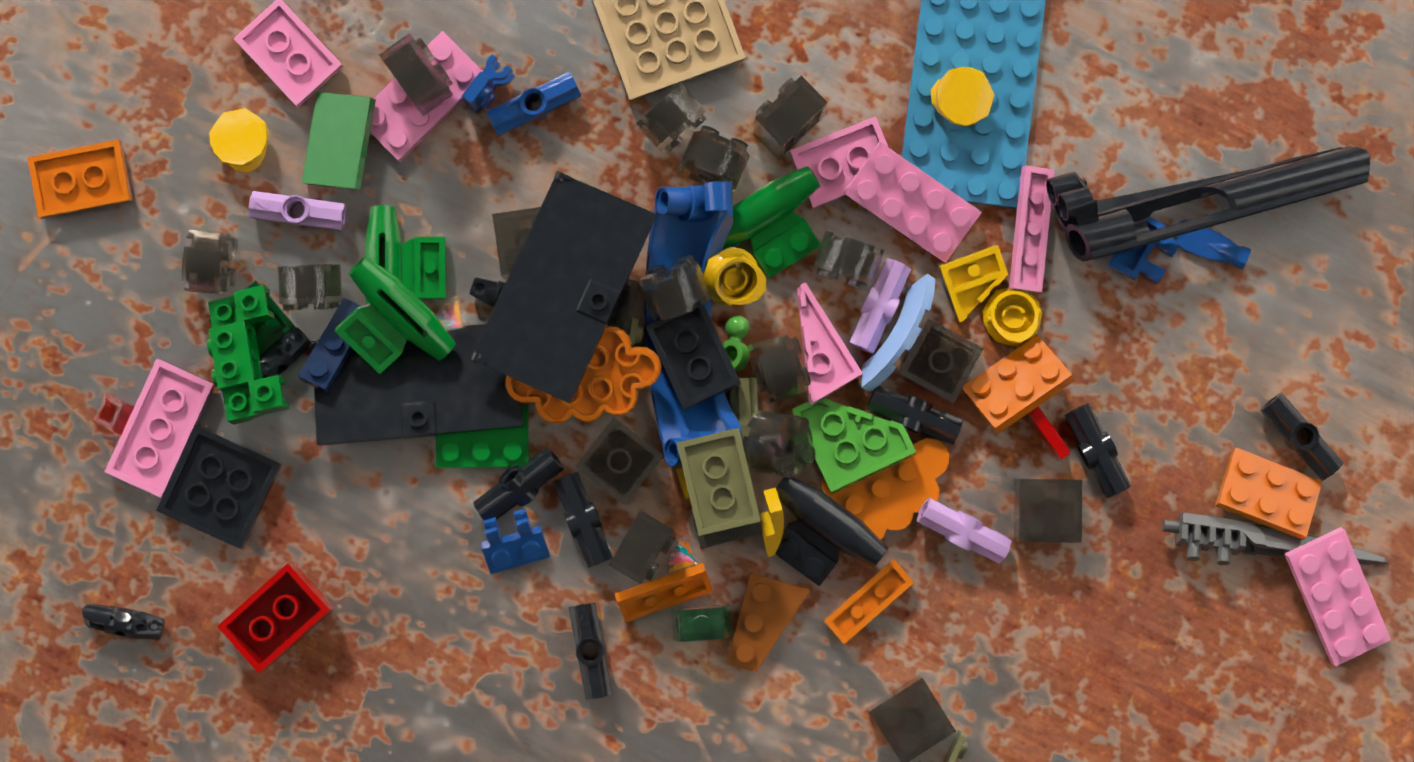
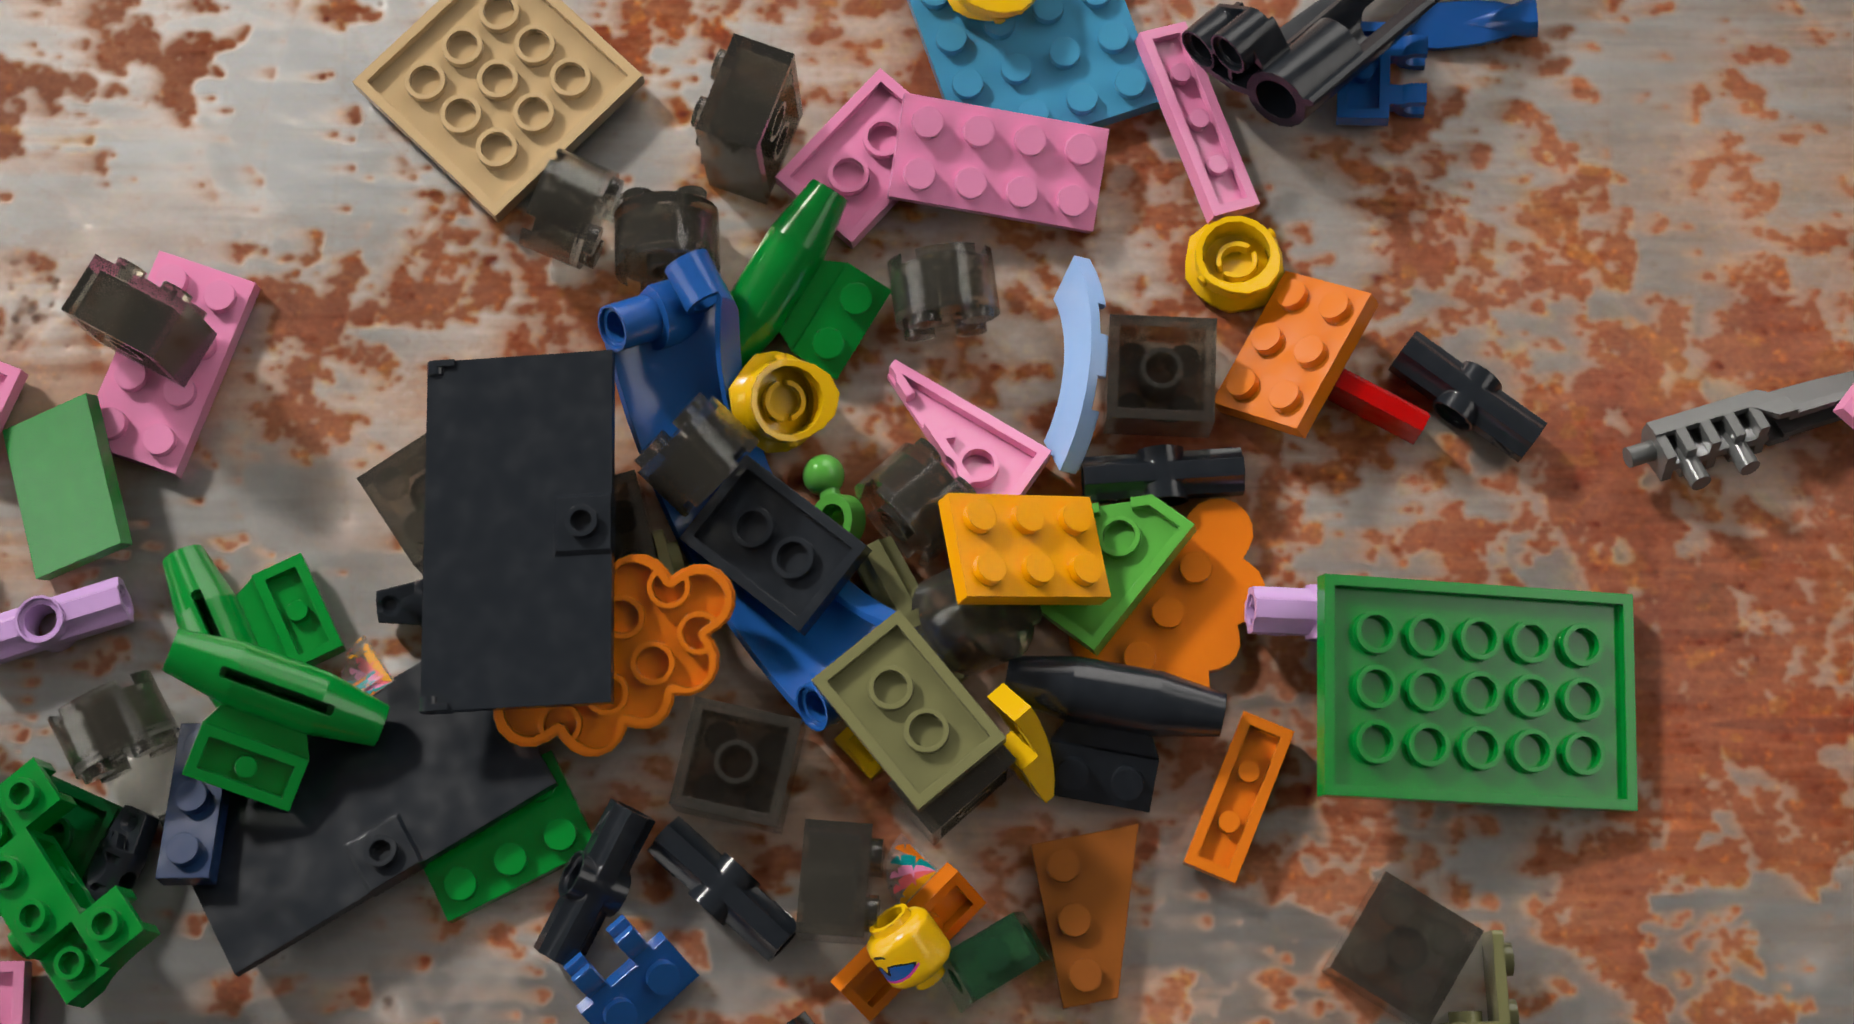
camera: 20 degrees left, 10 degrees down
blue plate [461,54,515,114] -> none
blue piece [486,72,582,137] -> none
lavender piece [849,258,911,354] -> none
yellow wing [938,245,1008,323] -> none
clear smoke brick [1014,479,1082,543] -> none
orange plate [1215,447,1323,540] -> none
black piece [1260,392,1344,481] -> none
none -> yellow head [867,903,951,990]
none -> light orange plate [938,493,1111,605]
none -> green plate [1317,573,1638,813]

